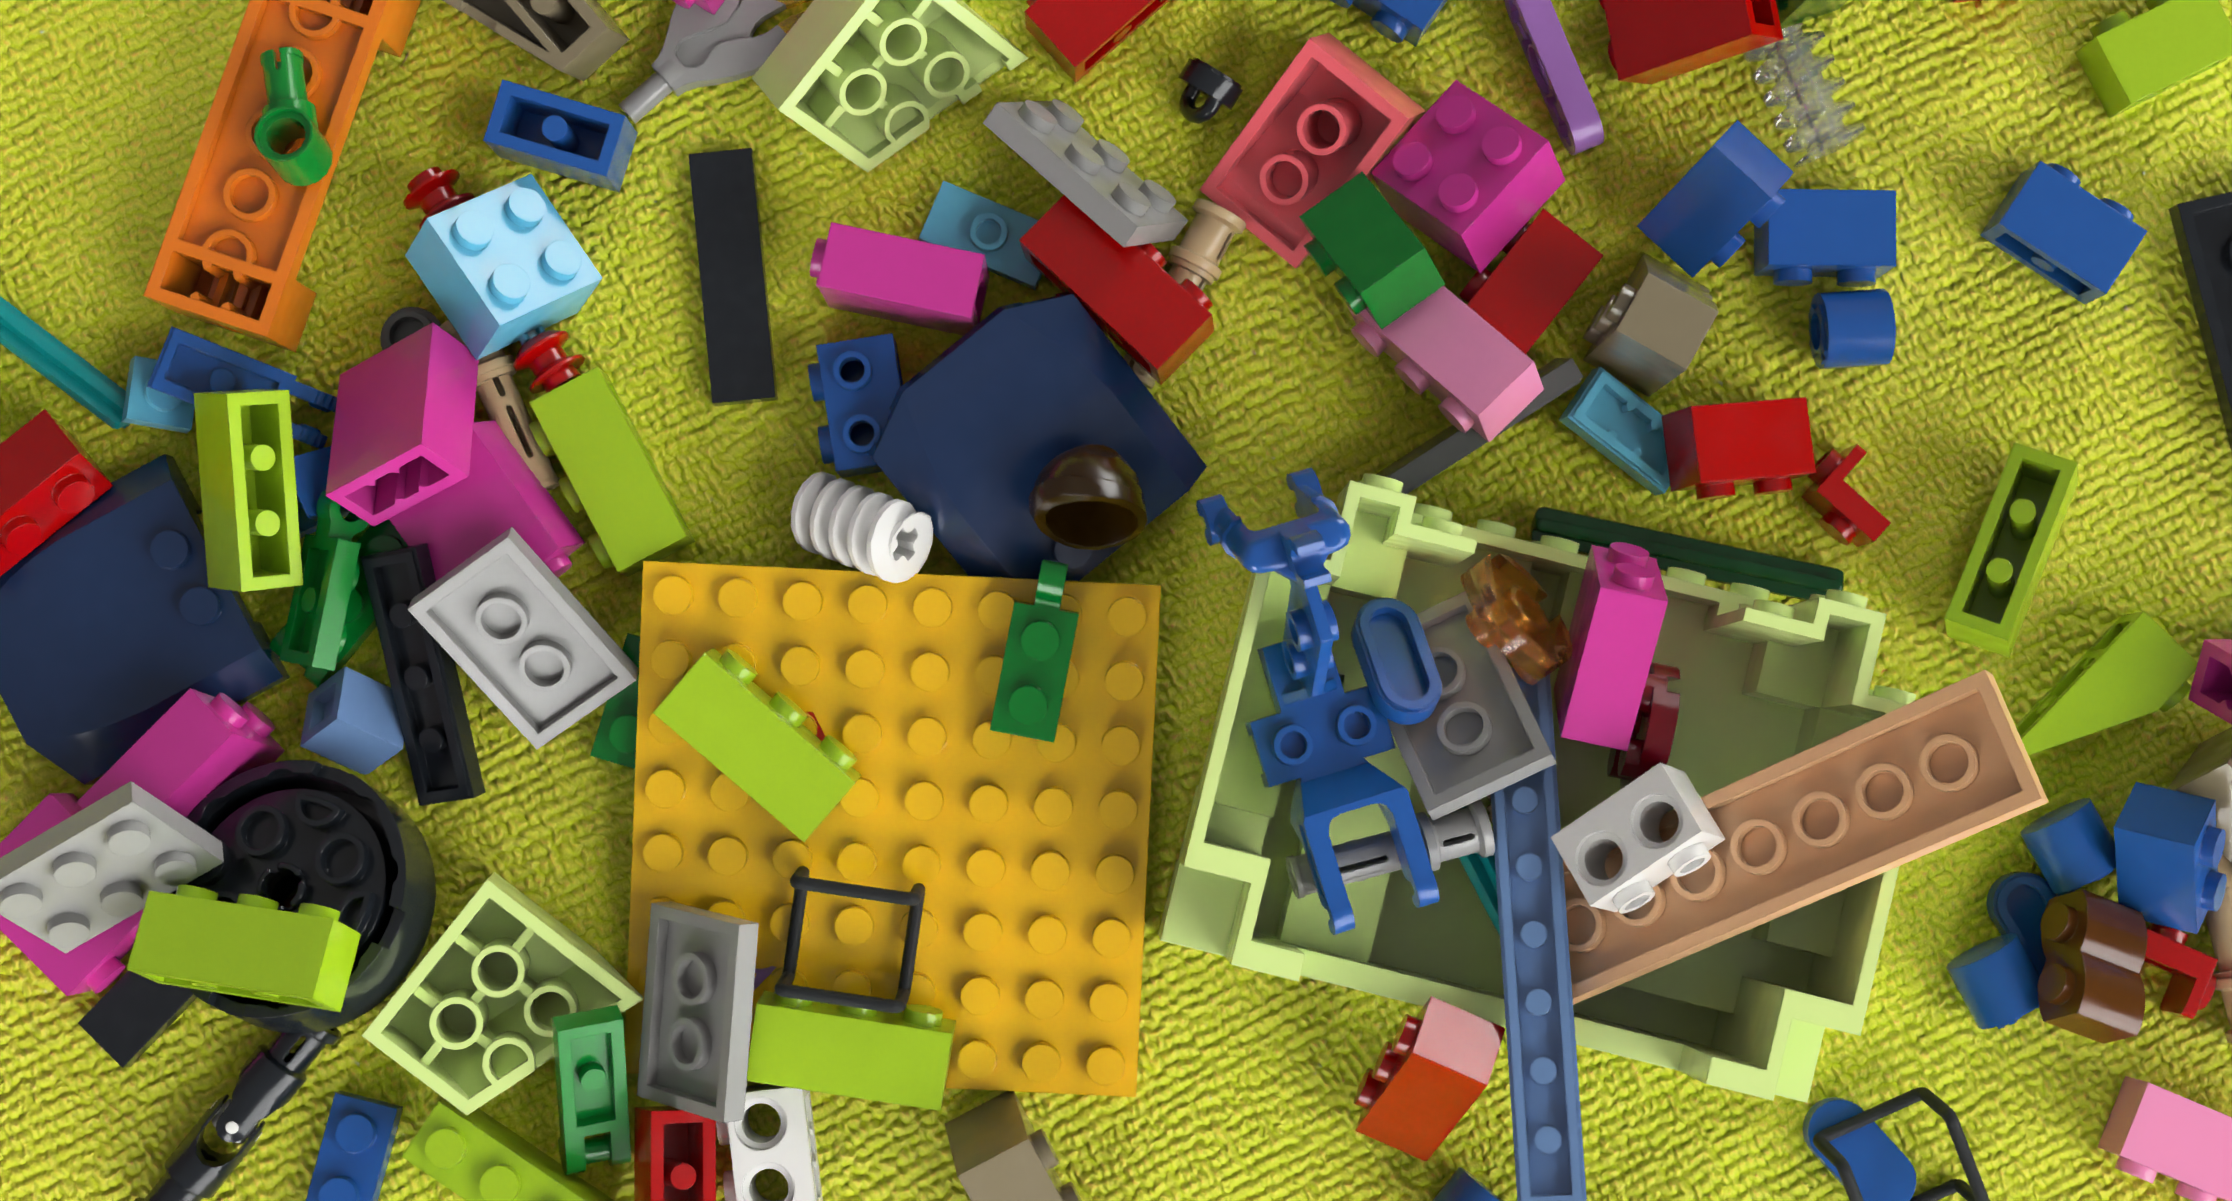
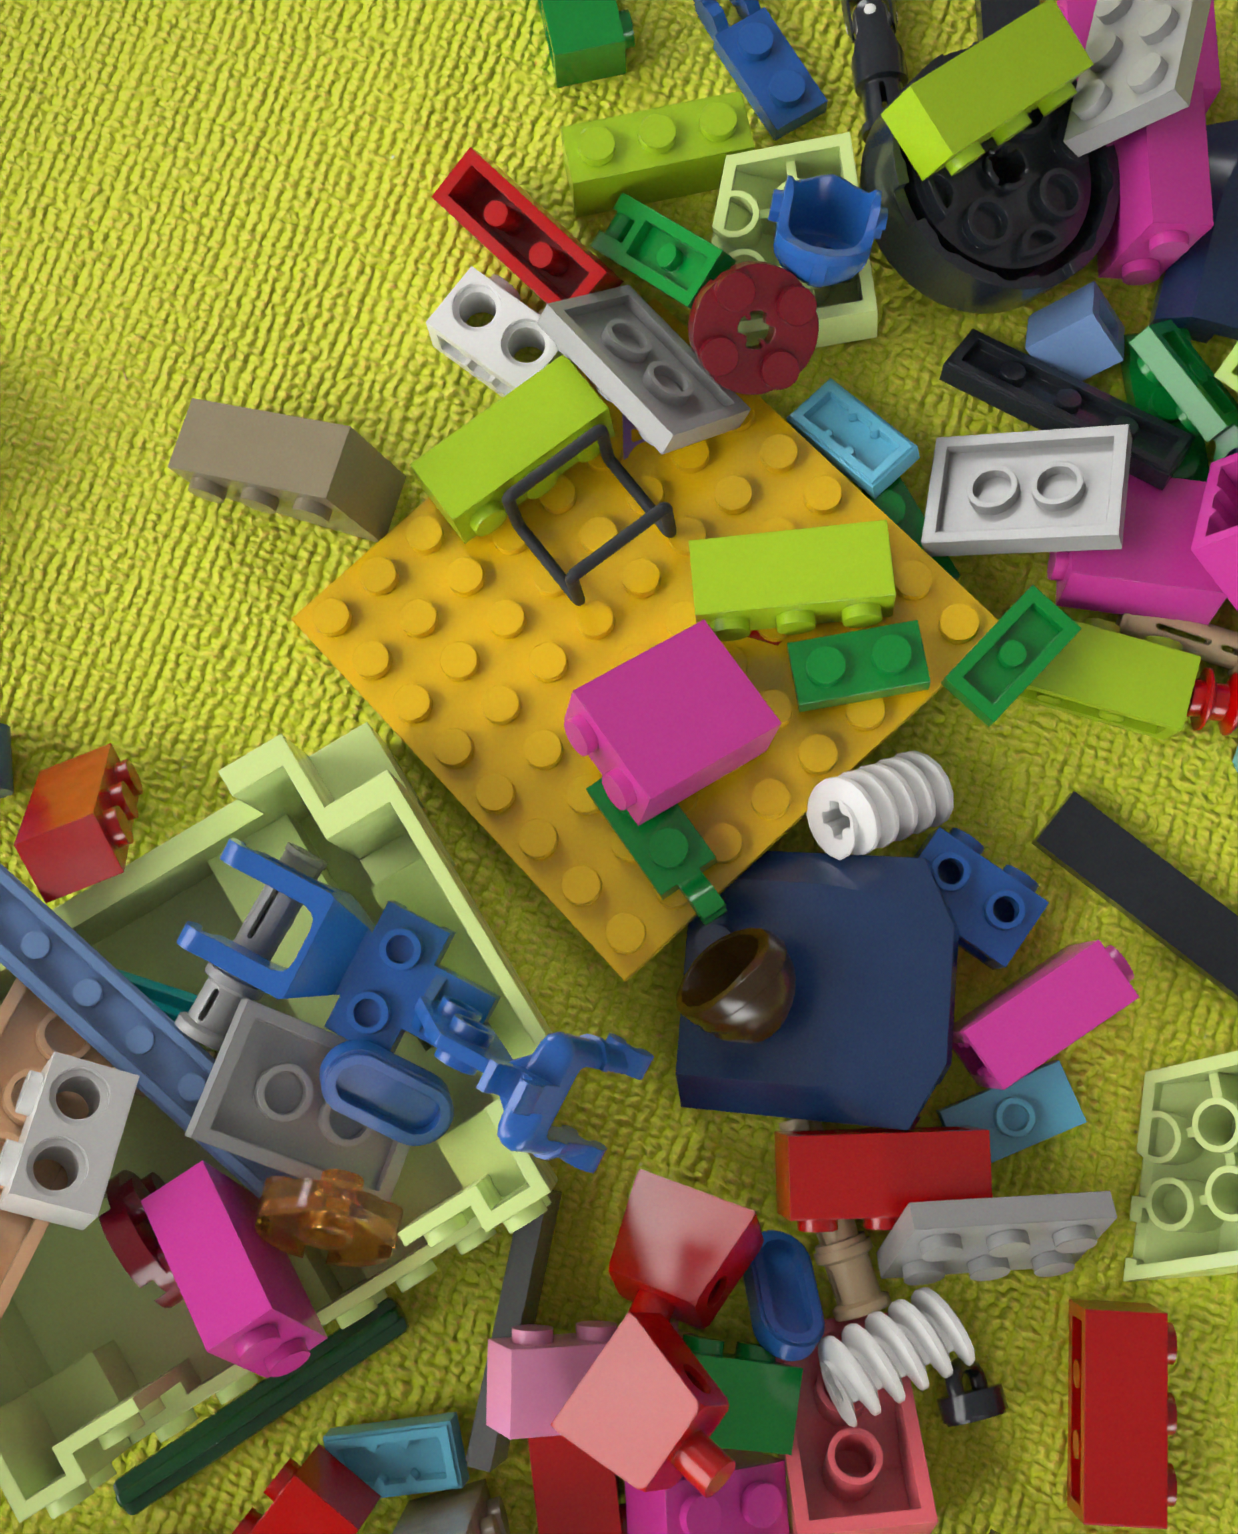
camera: 145 degrees right, 5 degrees down
none -> torso [551,1312,736,1498]
none -> dark pink brick [564,620,782,826]
none -> red torso [609,1169,764,1329]
none -> dark red plate [688,261,819,395]
none -> blue tile [743,1230,825,1361]
none -> blue cap [768,174,888,288]
none -> medium azure plate [786,378,920,499]
none -> green plate [787,620,931,712]
none -> white piece [818,1287,975,1427]
none -> green plate [941,585,1082,727]

